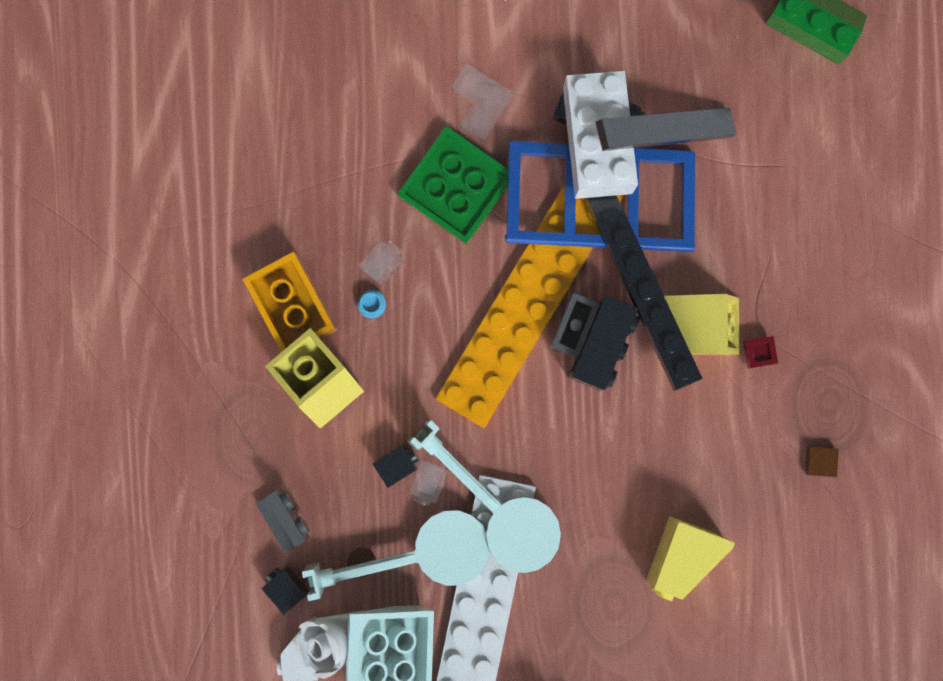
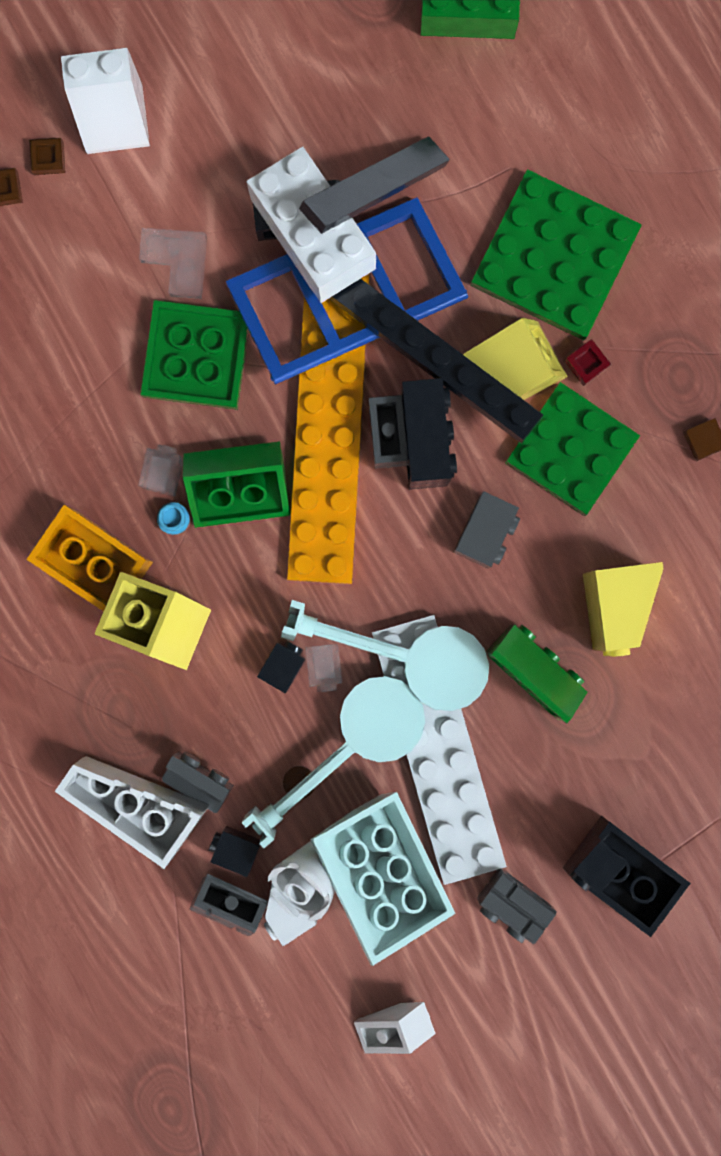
camera: 30 degrees left, 0 degrees up
none -> white wedge [55,756,210,869]
none -> green slope [183,441,290,528]
none -> dark grey brick [189,874,268,936]
none -> dark grey brick [453,491,520,569]
none -> green plate [470,169,642,341]
none -> green slope [486,624,588,724]
none -> green plate [505,382,641,516]

